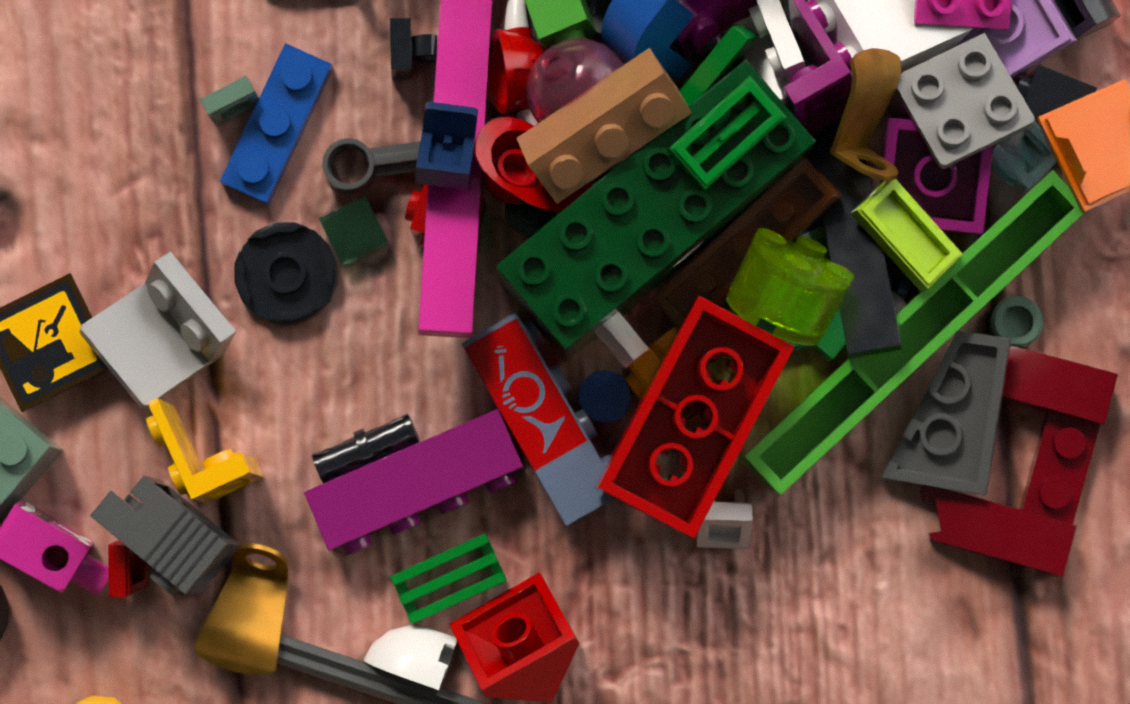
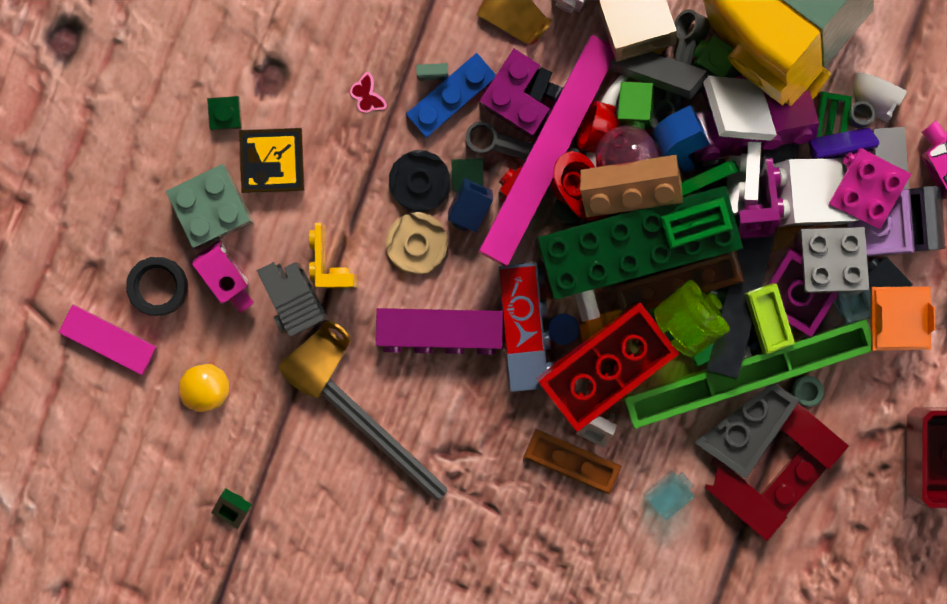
camera: 20 degrees right, 5 degrees up
light grey bracket [79,252,237,409] -> none
red tile [108,540,148,598] -> none
black pin [312,413,420,484] -> none
white brick [363,625,458,690] -> none
green tile [390,533,507,624] -> none
dark blue bracket [415,102,478,190] -> none
red slope [449,572,580,702] -> none
pearl gold piece [830,48,901,181] -> none
none -> dark red sticker [350,72,387,113]
none -> tan tile [386,212,448,275]
none -> dark blue brick [448,178,493,233]
none -> magenta brick [479,48,550,139]
none -> dark orange tile [523,428,622,495]
none -> clear light blue brick [643,470,695,521]

